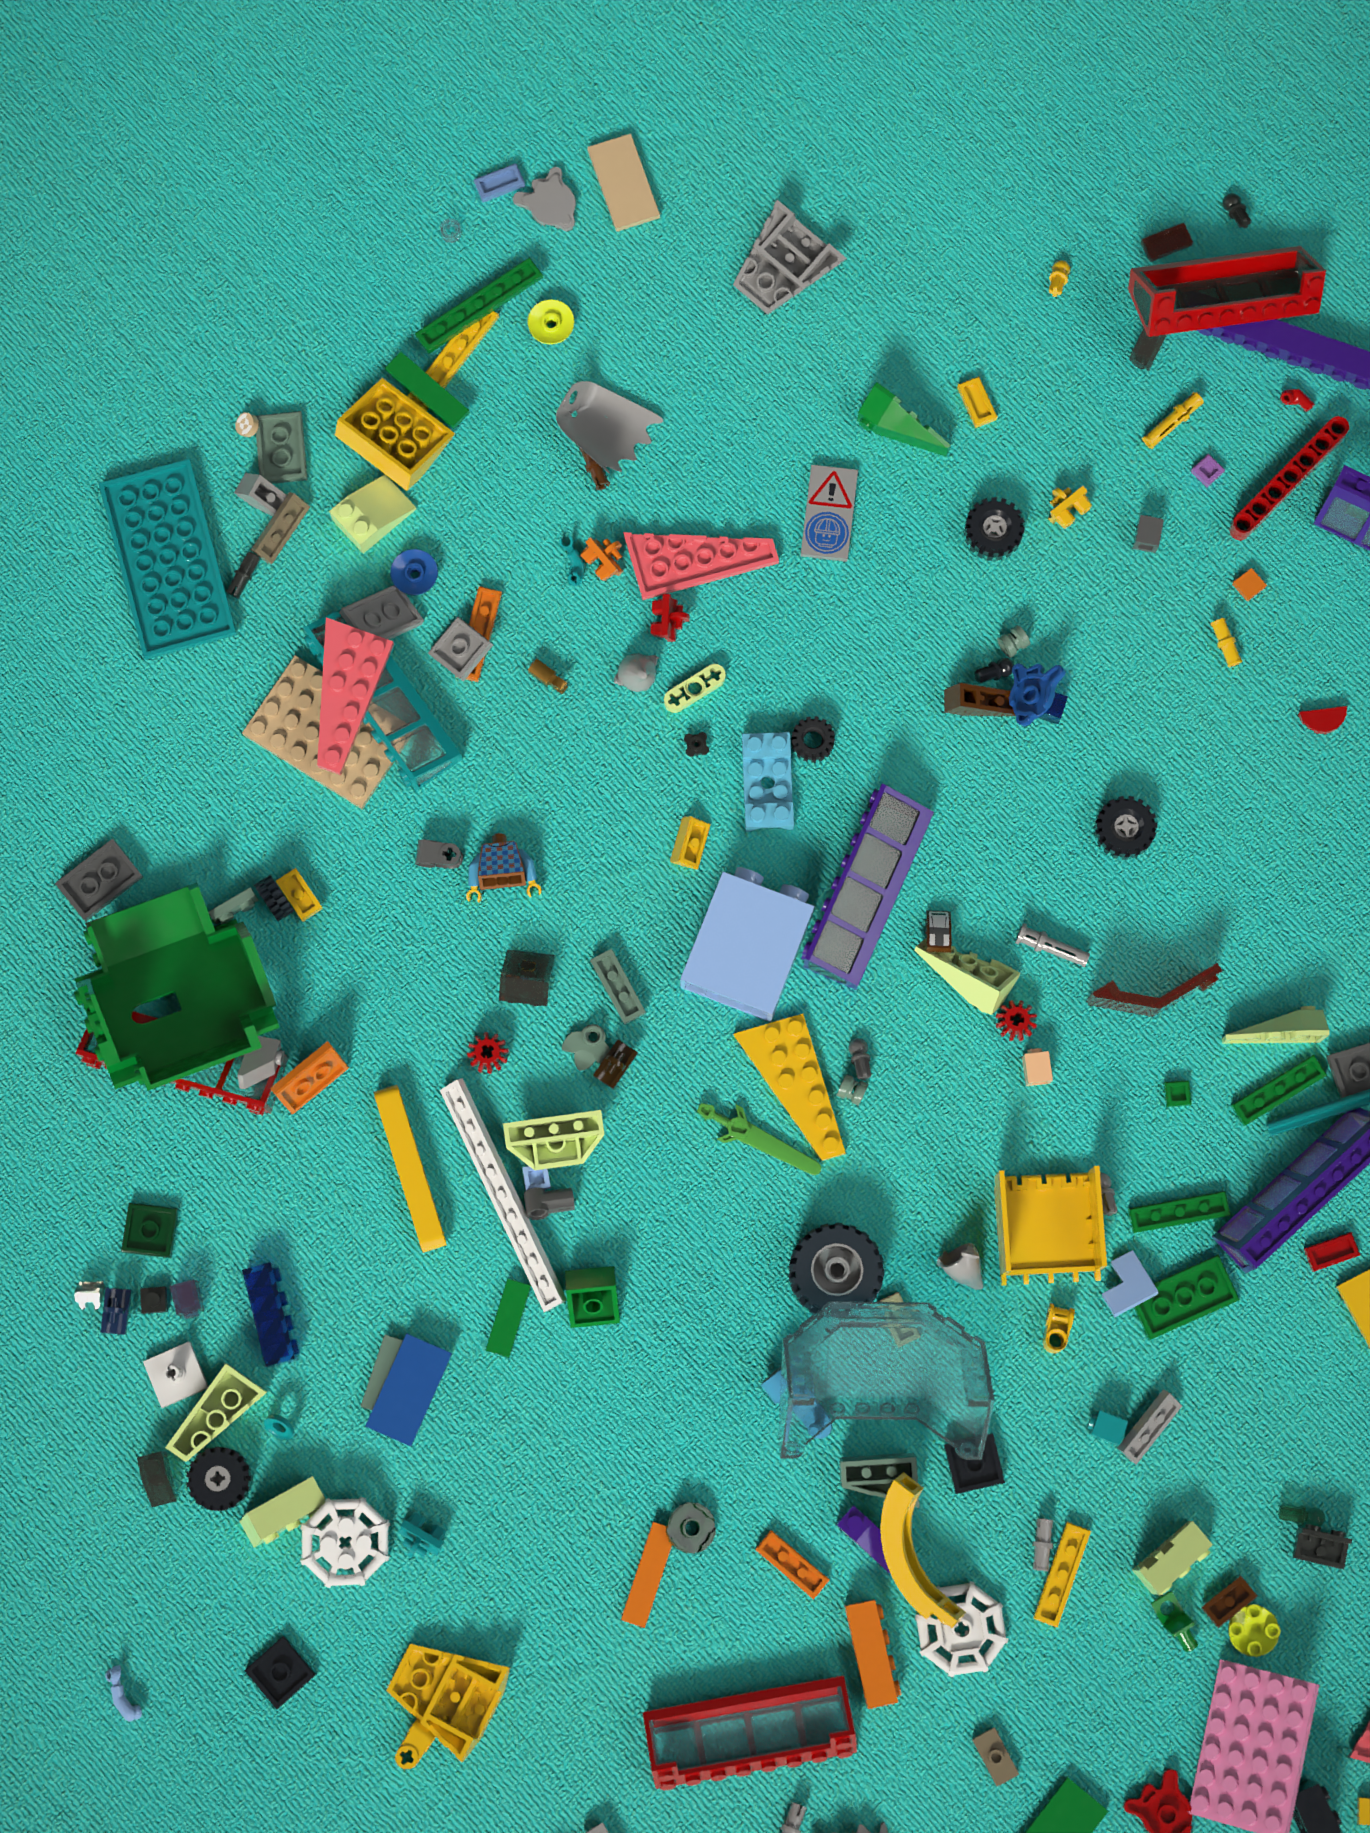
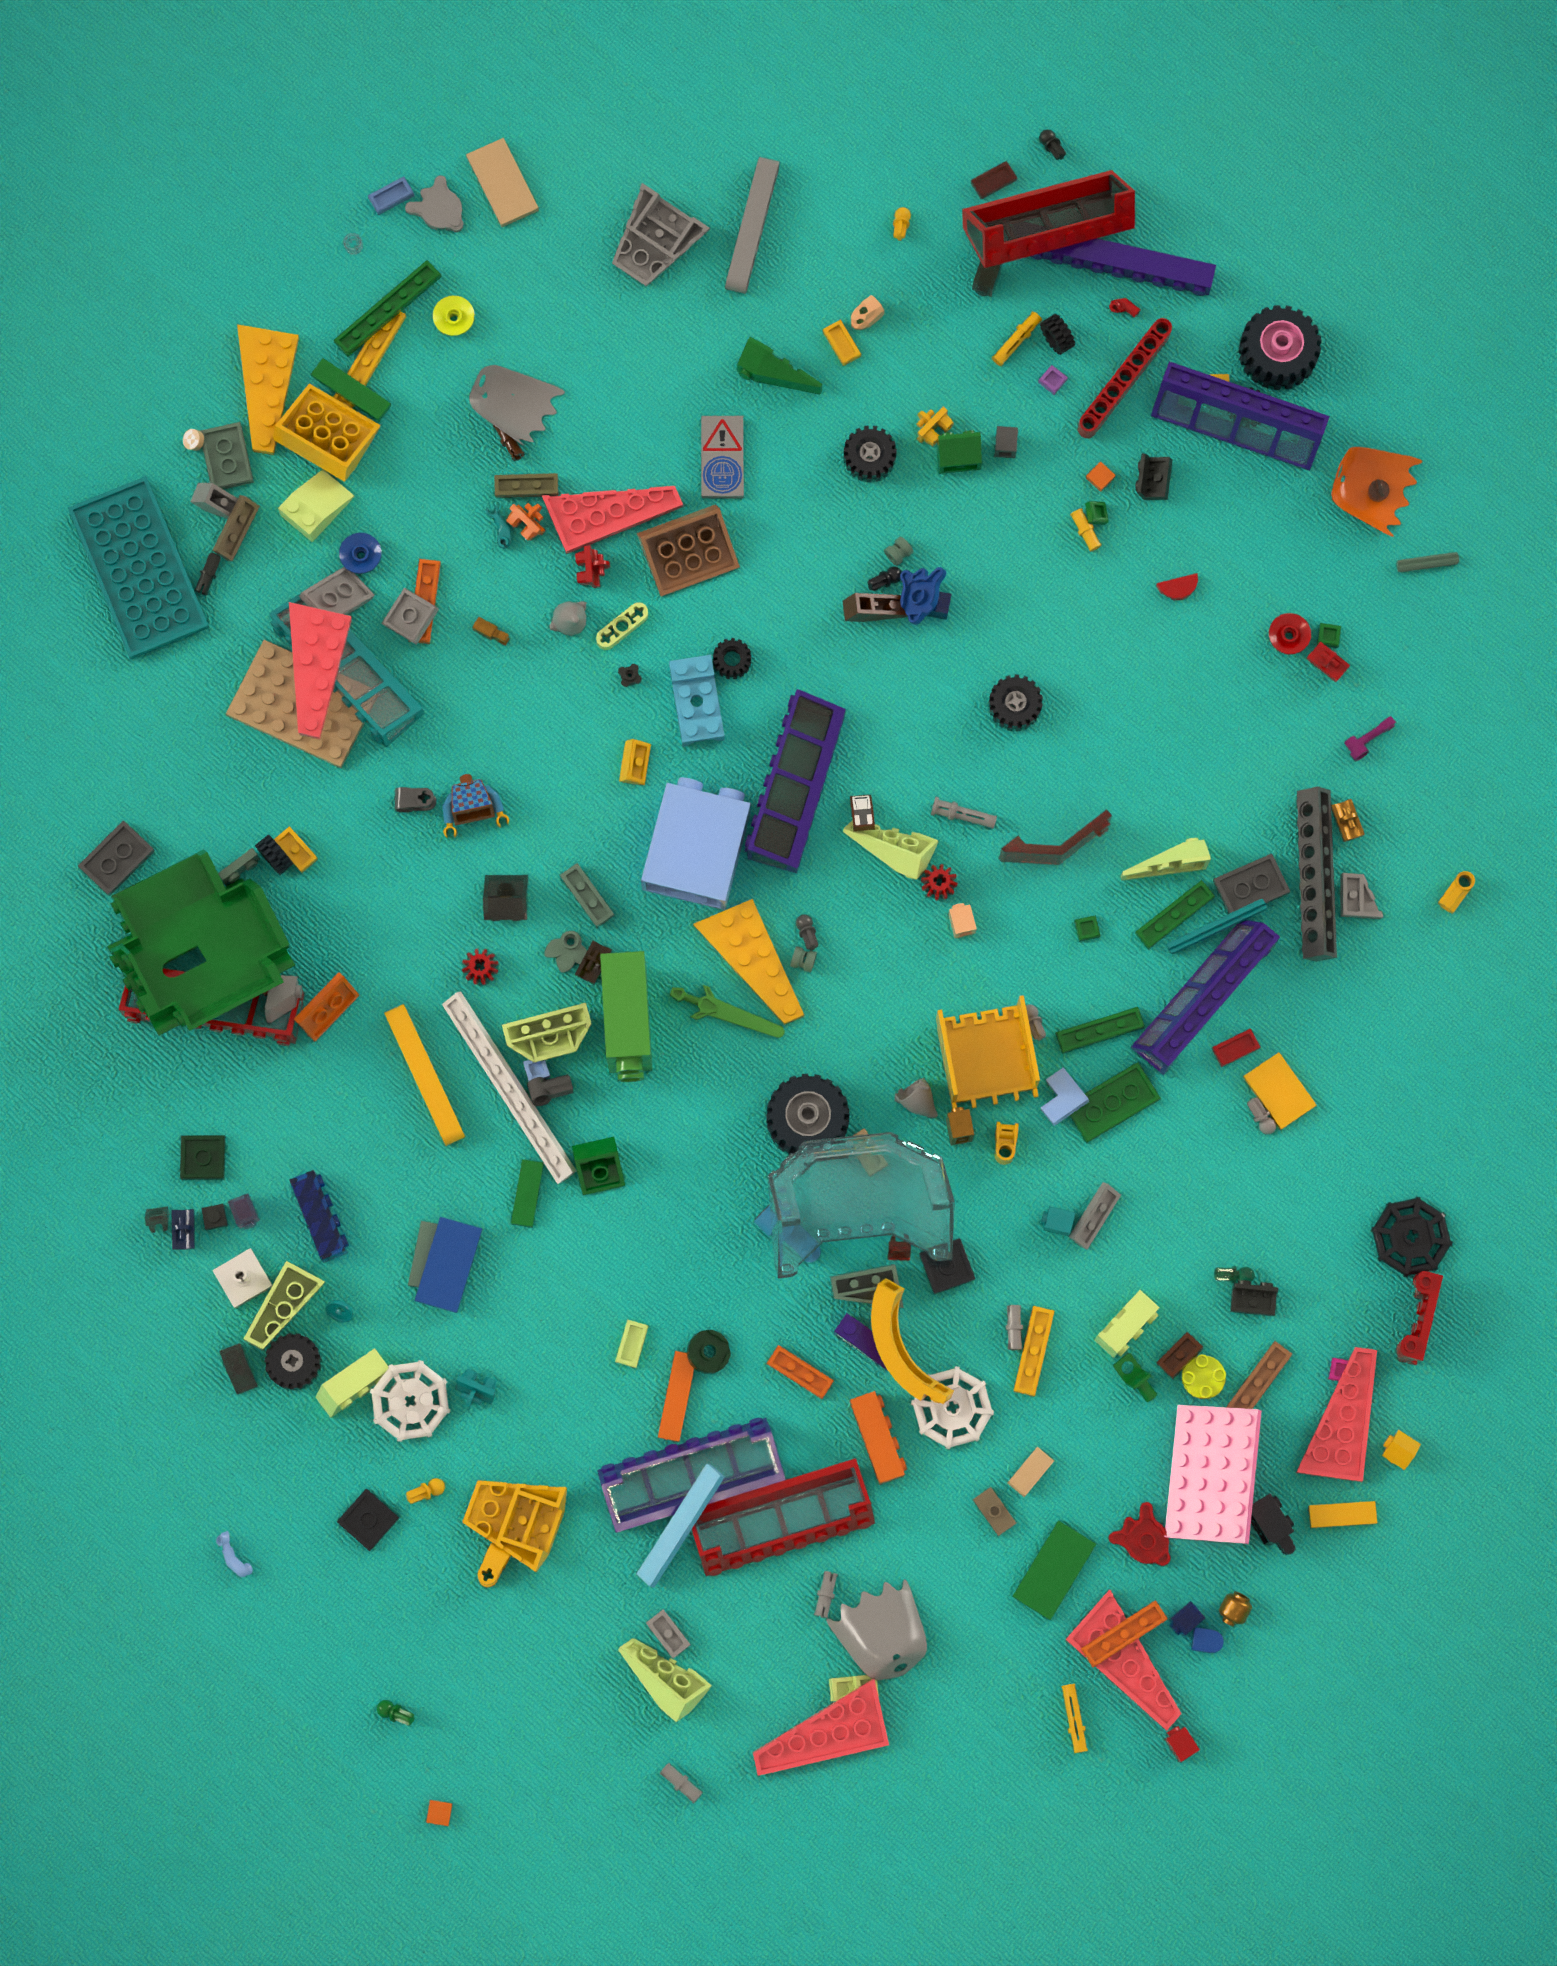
camera: 10 degrees left, 0 degrees up
none -> yellow wing [237,324,299,455]
none -> yellow axle [406,1478,445,1504]
none -> olive plate [494,473,558,498]
none -> window [597,1418,786,1533]
none -> bright green brick [600,951,653,1082]
none -> yellowish green tile [615,1320,649,1368]
none -> medium azure tile [636,1464,725,1588]
none -> medium nougat slope [637,504,740,596]
none -> light grey beam [725,157,780,294]
none -> light nougat rock [851,295,884,330]
none -> clear red tile [888,1235,911,1260]
none -> green slope [936,430,982,474]
none -> pearl gold brick [946,1107,974,1145]
none -> tan slope [1008,1447,1054,1497]
none -> black tyre [1040,314,1075,355]
none -> green tile [1085,501,1109,525]
none -> pearl dark grey bracket [1135,453,1173,500]
none -> medium nougat tile [1226,1341,1292,1409]
none -> light grey axle [1247,1097,1276,1135]

